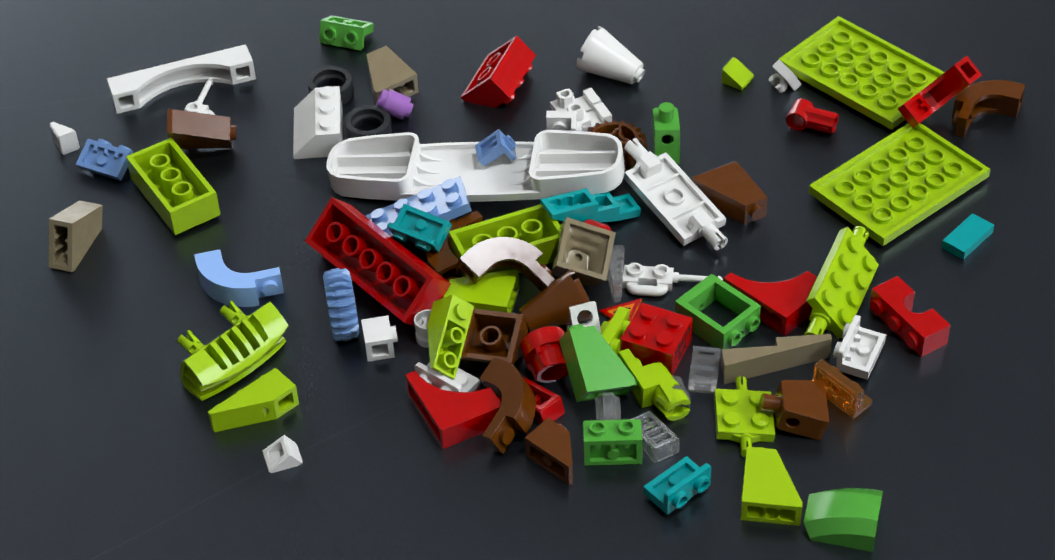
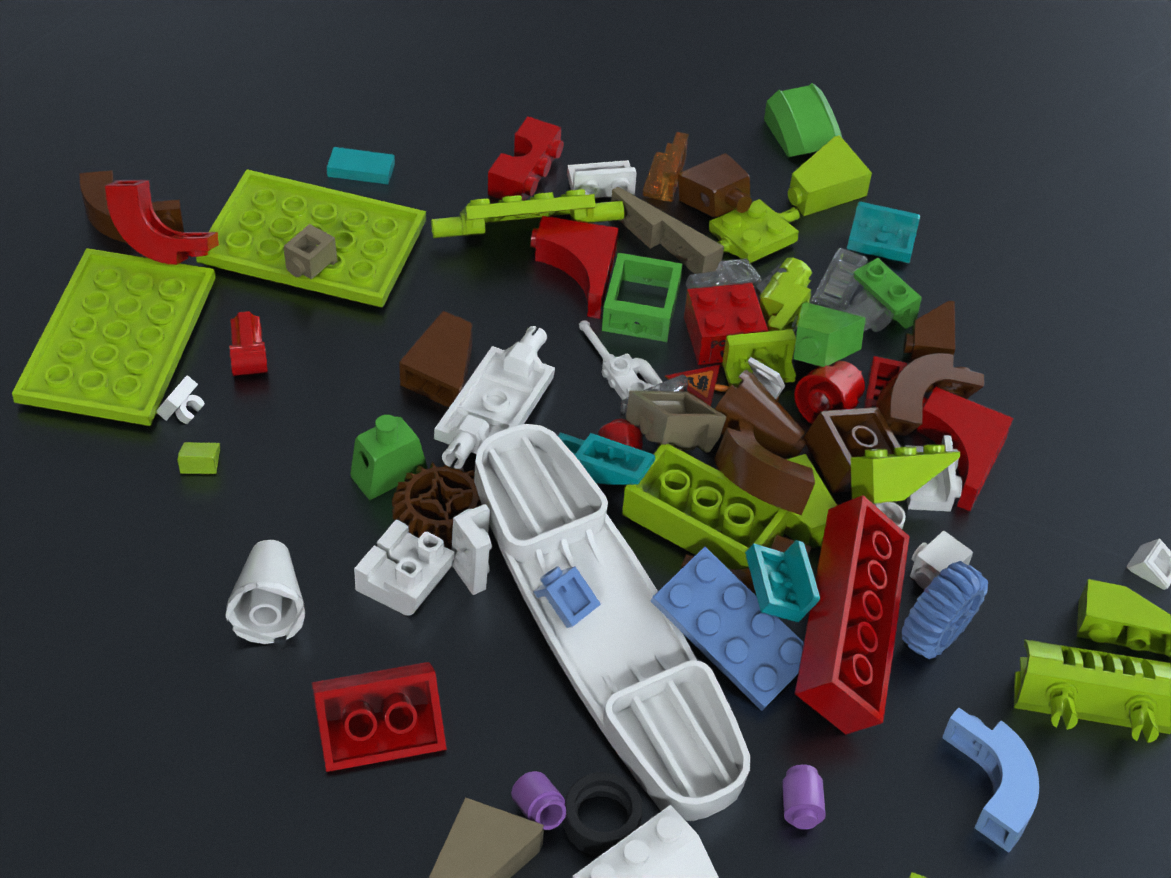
camera: 130 degrees left, 5 degrees up
none -> dark tan brick [284,224,337,280]
none -> medium lavender brick [782,765,826,829]

